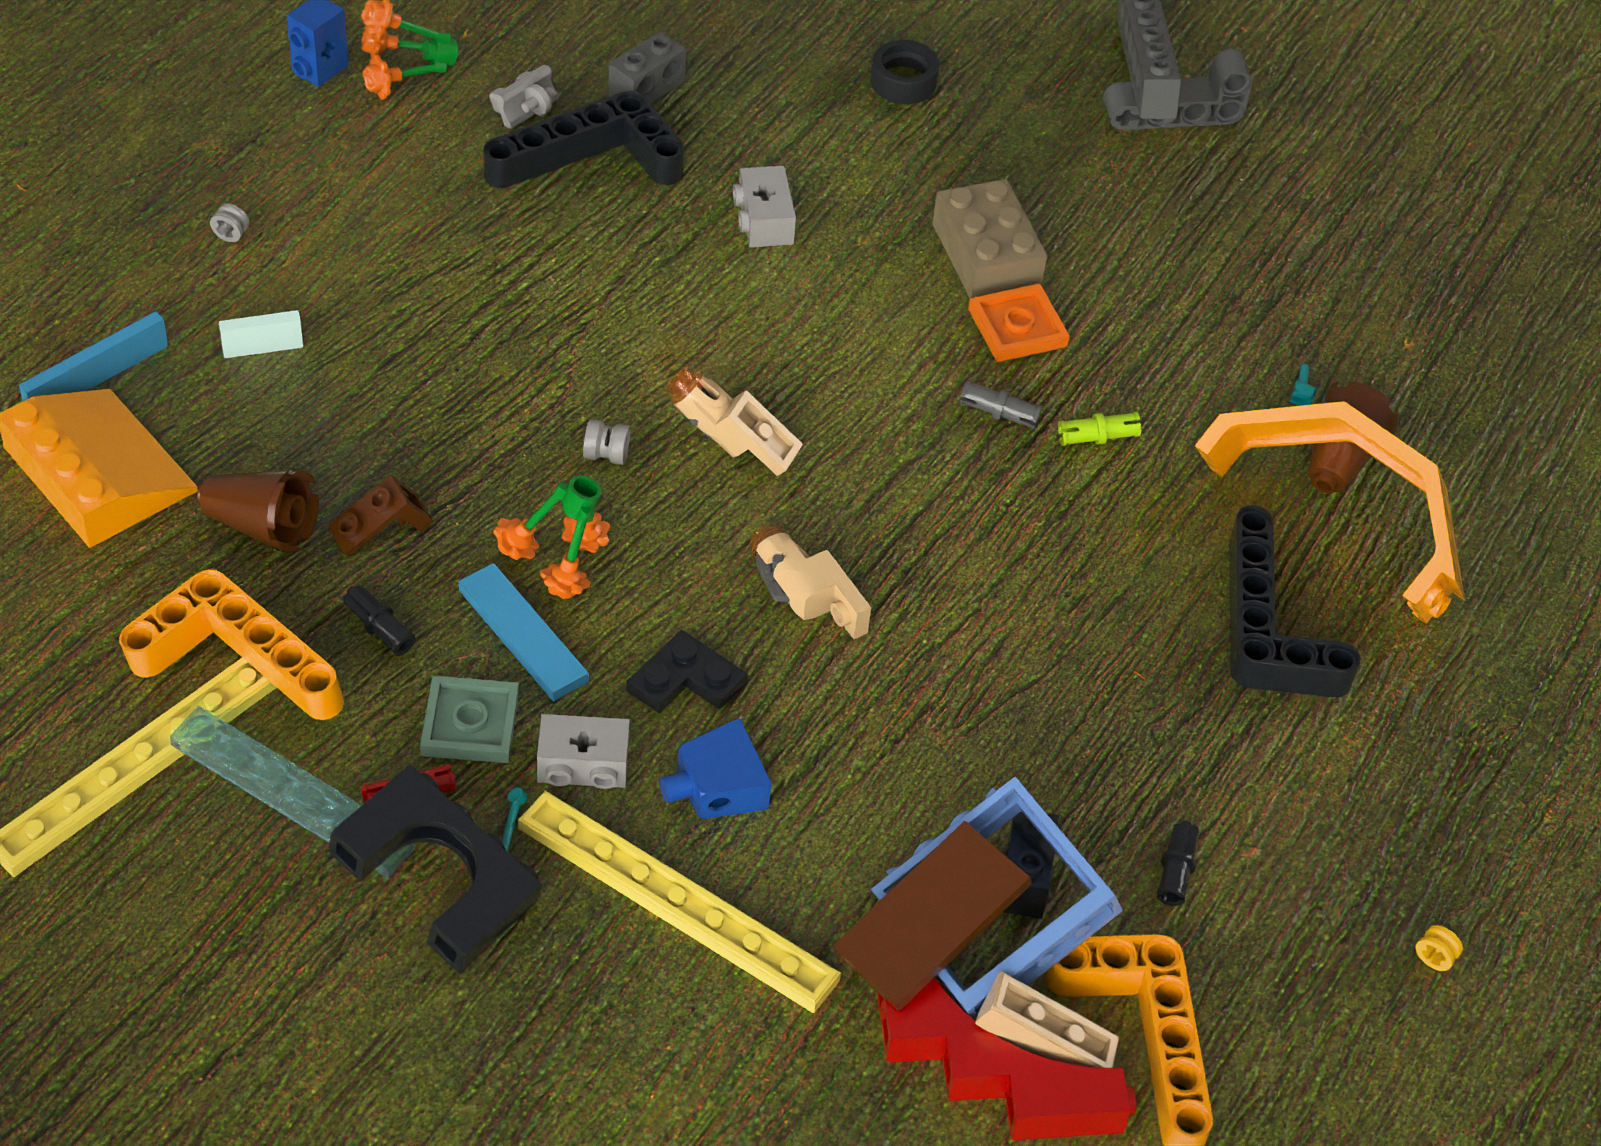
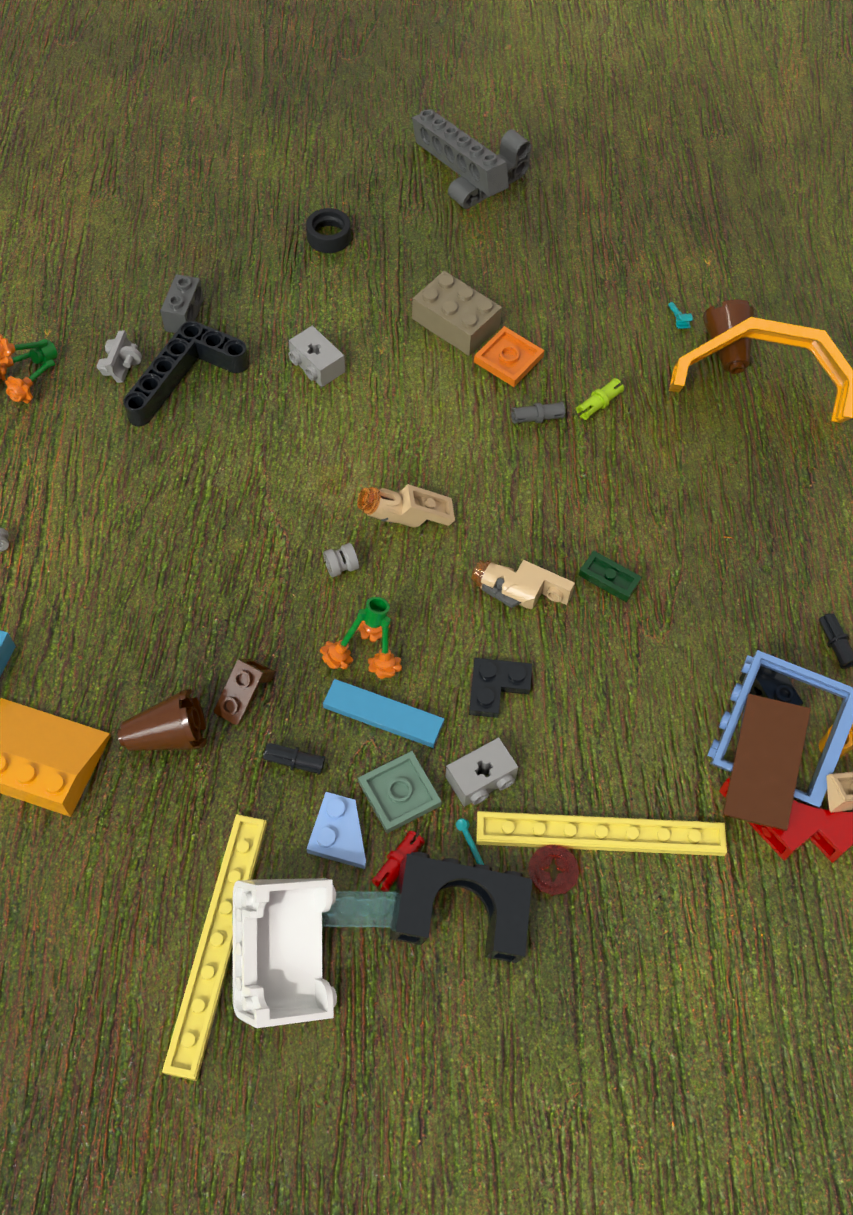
camera: 30 degrees left, 10 degrees up
light orange beam [119,569,344,720] -> none
light aqua tile [219,310,303,358] -> none
blue torso [659,719,771,819] -> none
black beam [1229,505,1361,697] -> none
none -> white windscreen [233,878,337,1028]
none -> light blue wing [306,792,366,869]
none -> clear red gear [528,845,579,896]
none -> dark green plate [578,550,642,602]

